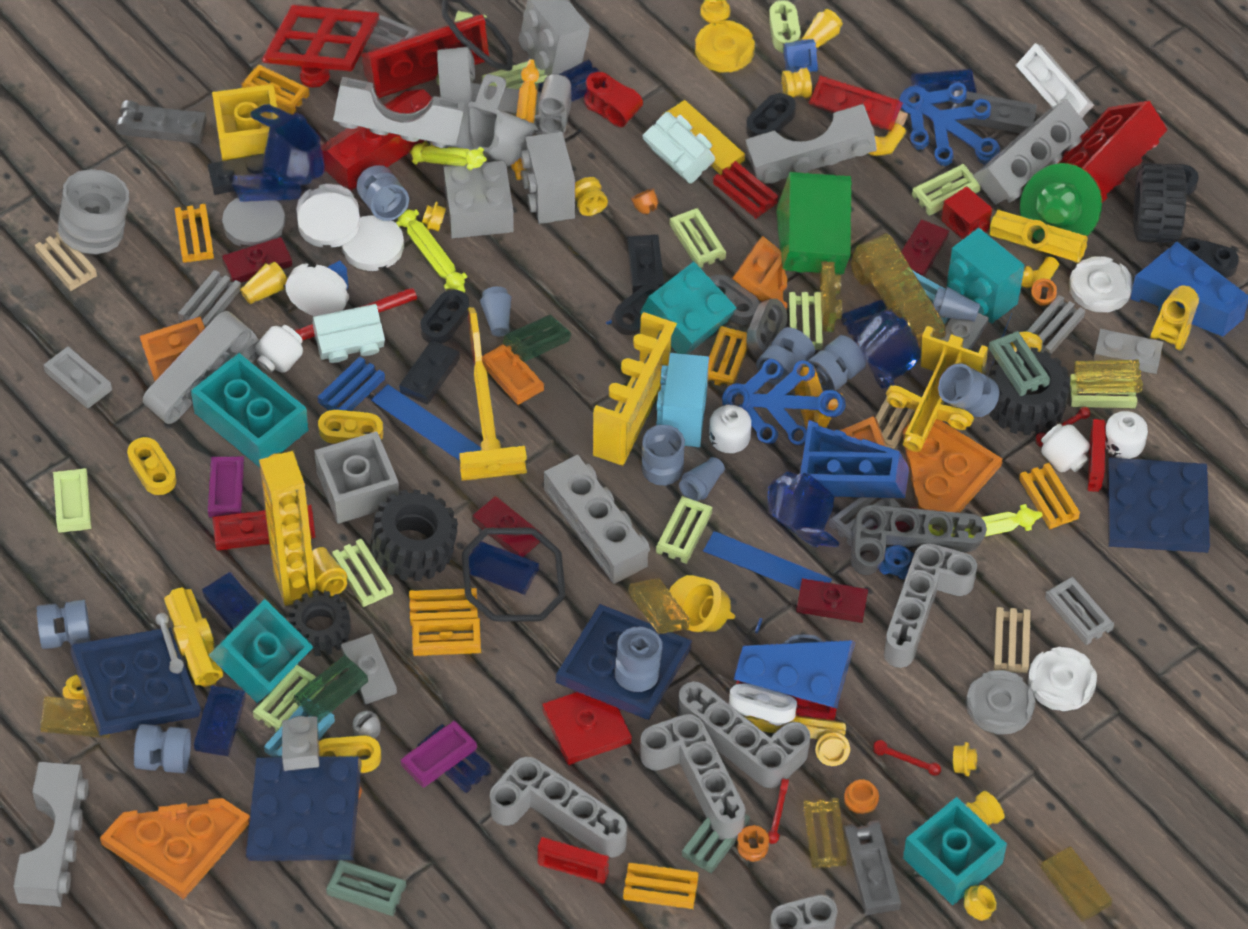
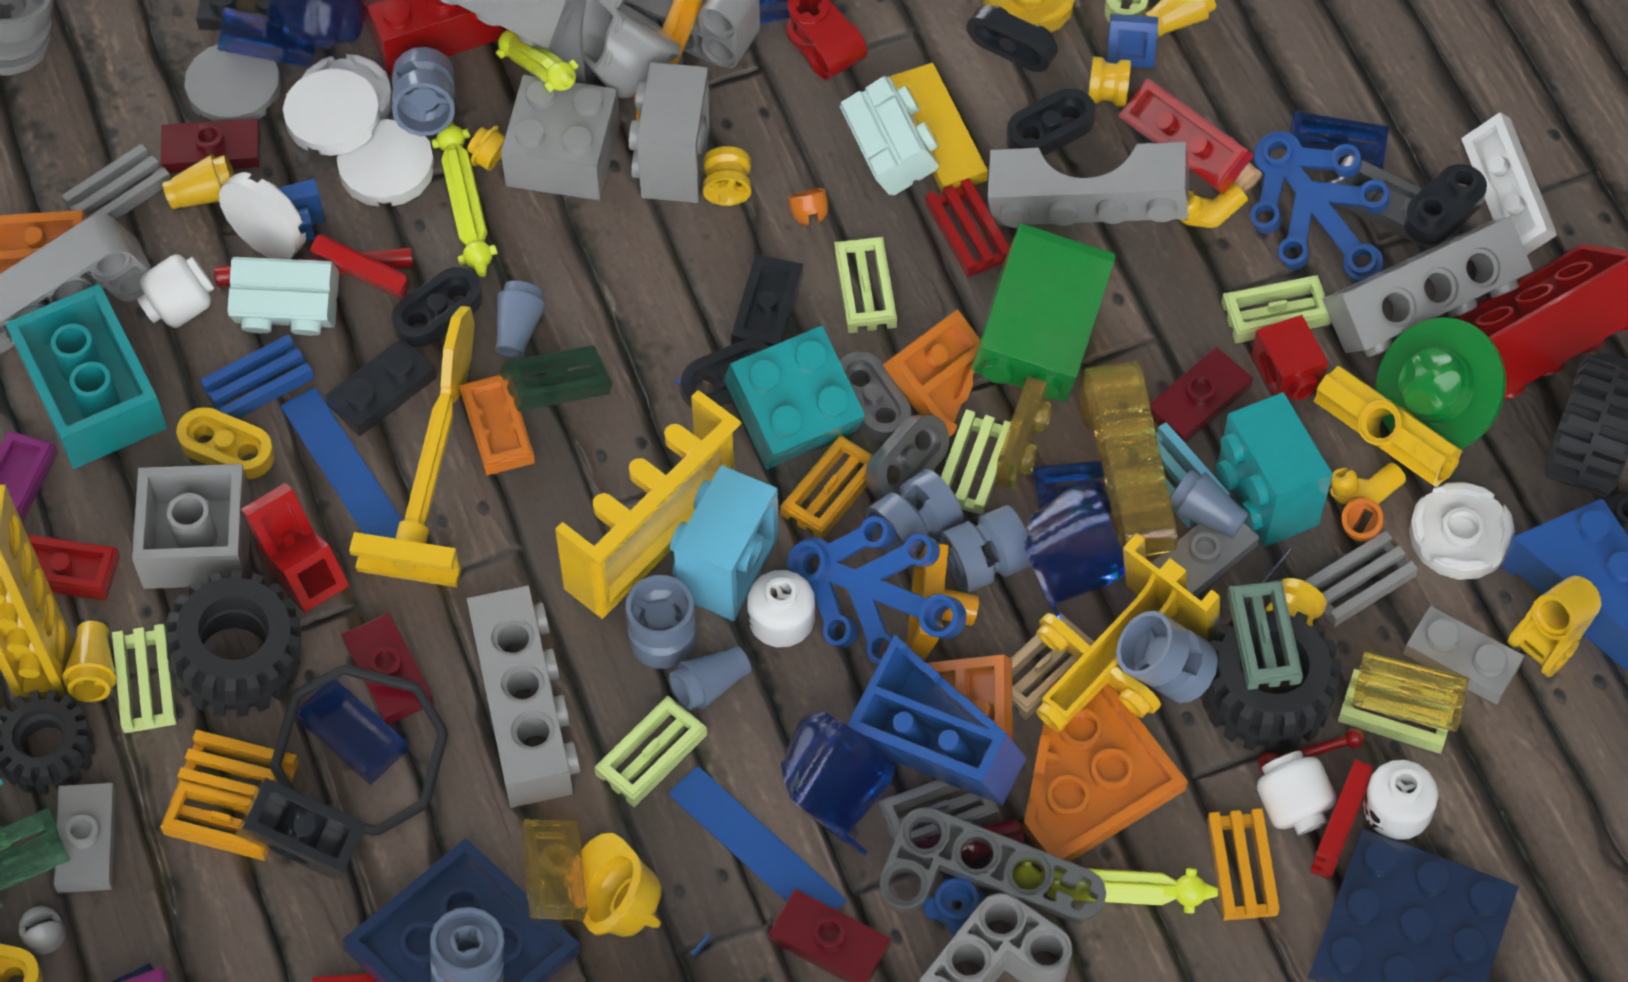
camera: 20 degrees right, 5 degrees up
light orange tile [174,204,214,263] -> none
none -> black brick [235,778,366,880]
none -> red brick [241,483,349,613]
none -> red tile [310,234,411,299]
none -> black plate [966,5,1058,72]
none -> black plate [1404,164,1487,245]

